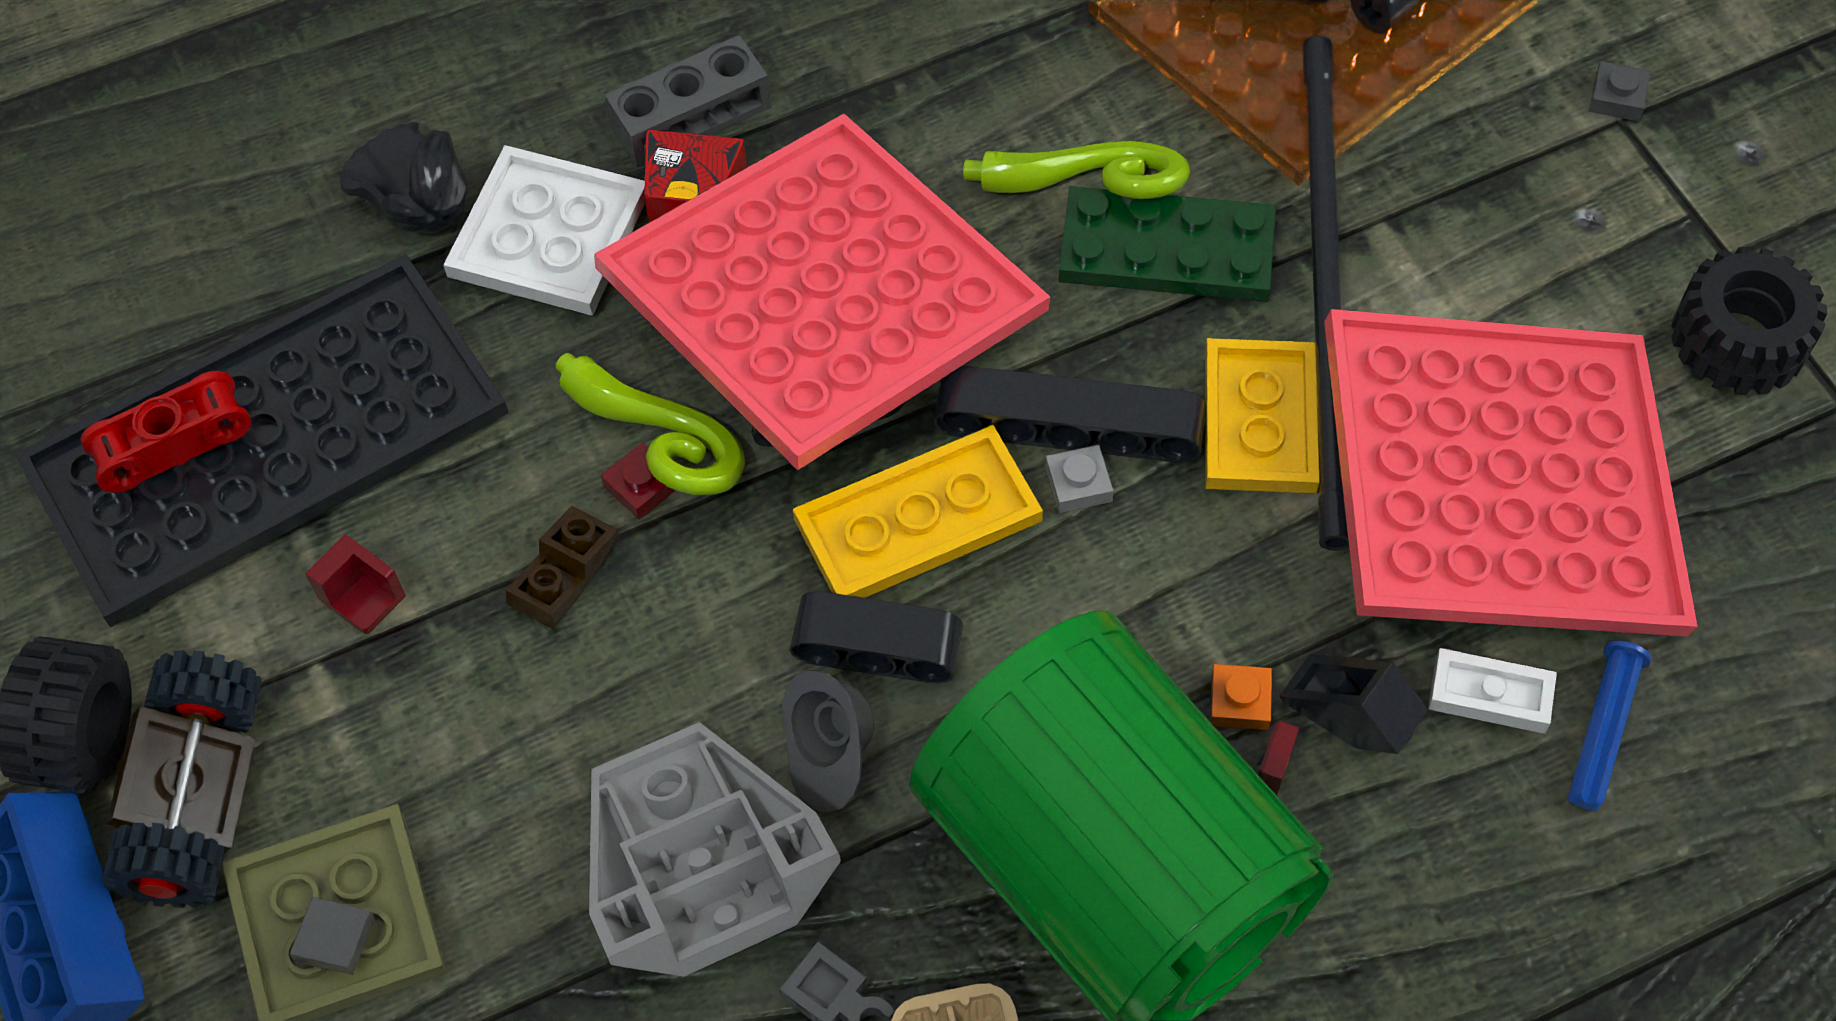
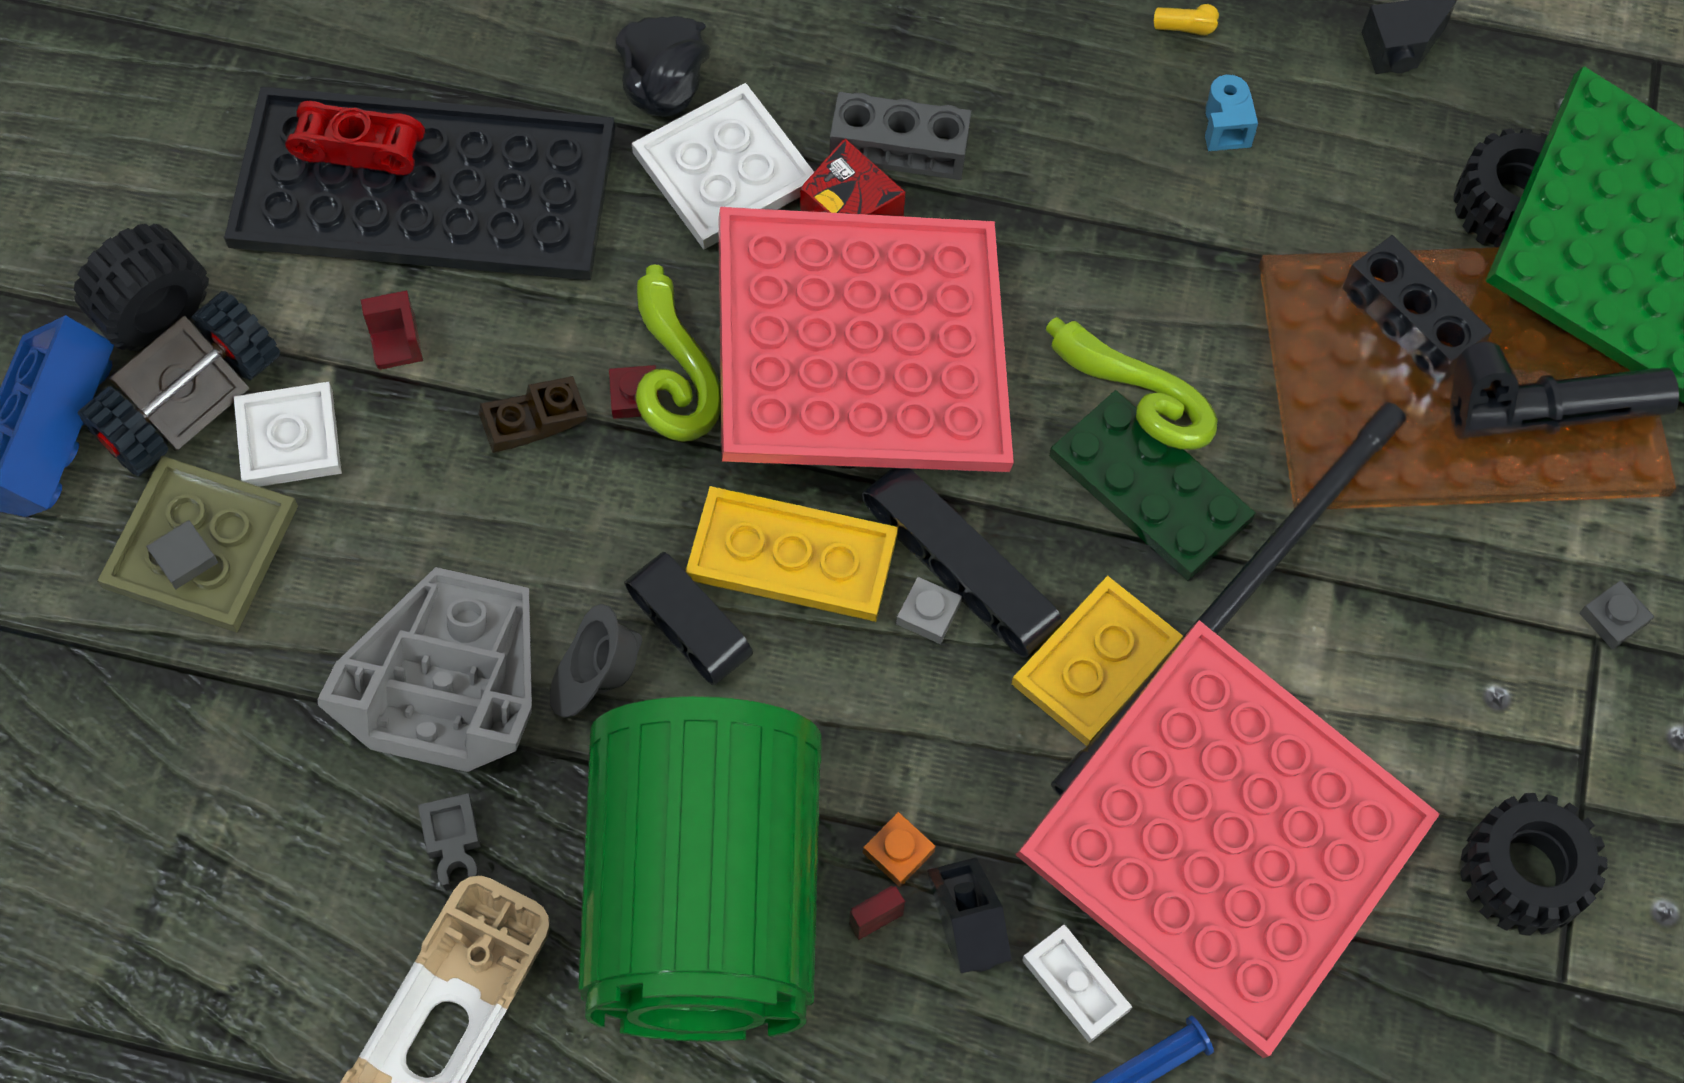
camera: 35 degrees right, 5 degrees up
none -> white plate [234,382,342,487]

